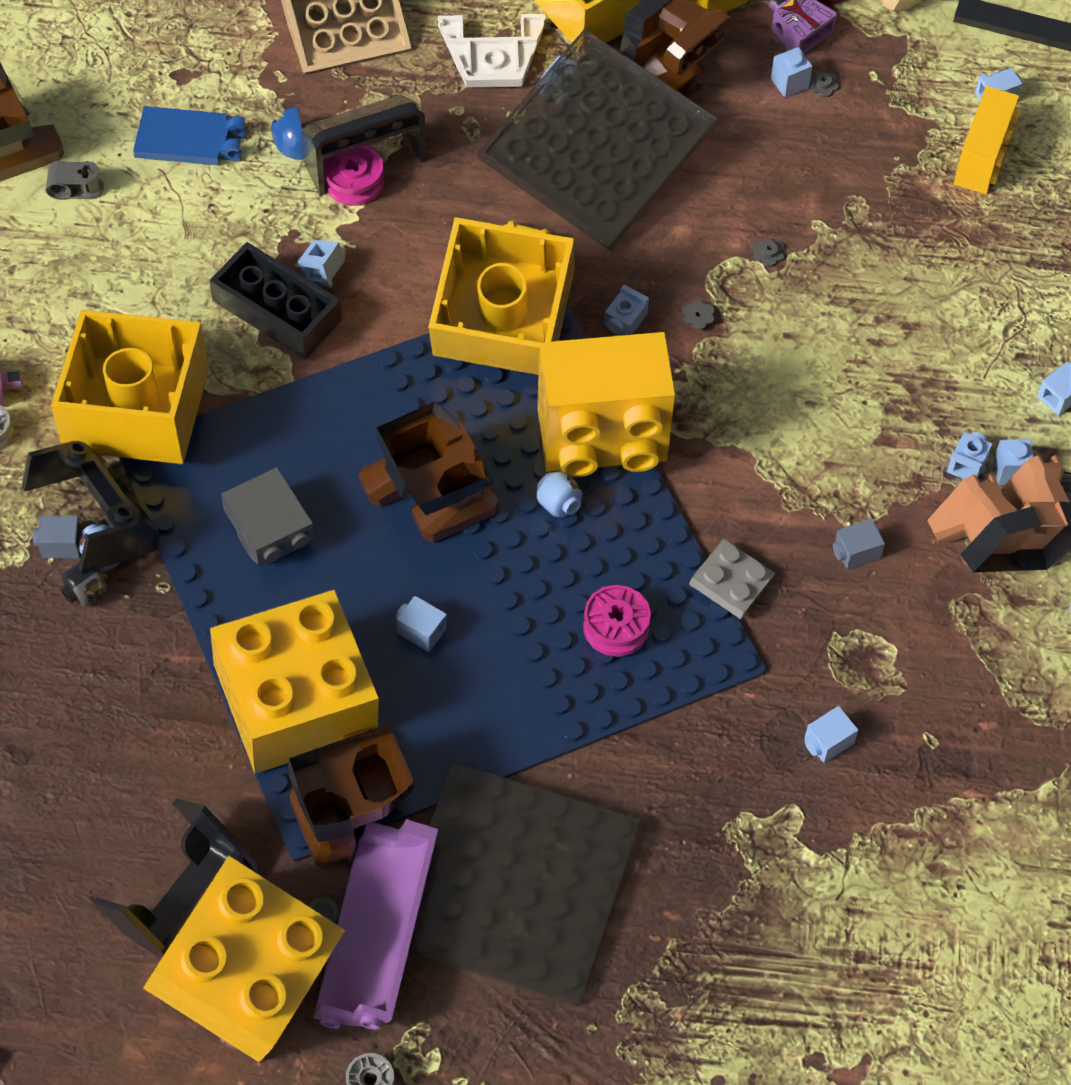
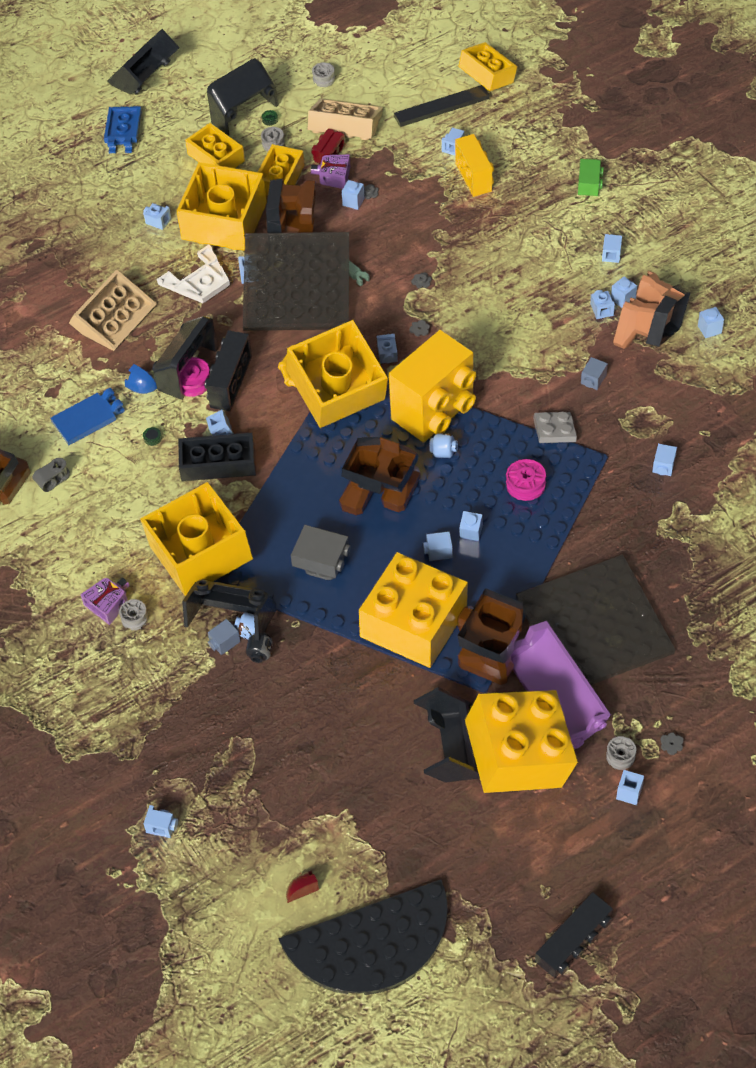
camera: 35 degrees left, 5 degrees down
none -> clear green tile [143,427,162,446]
none -> black brick [204,330,252,412]
none -> sand green bar [341,260,369,286]
none -> light blue brick [459,511,483,541]

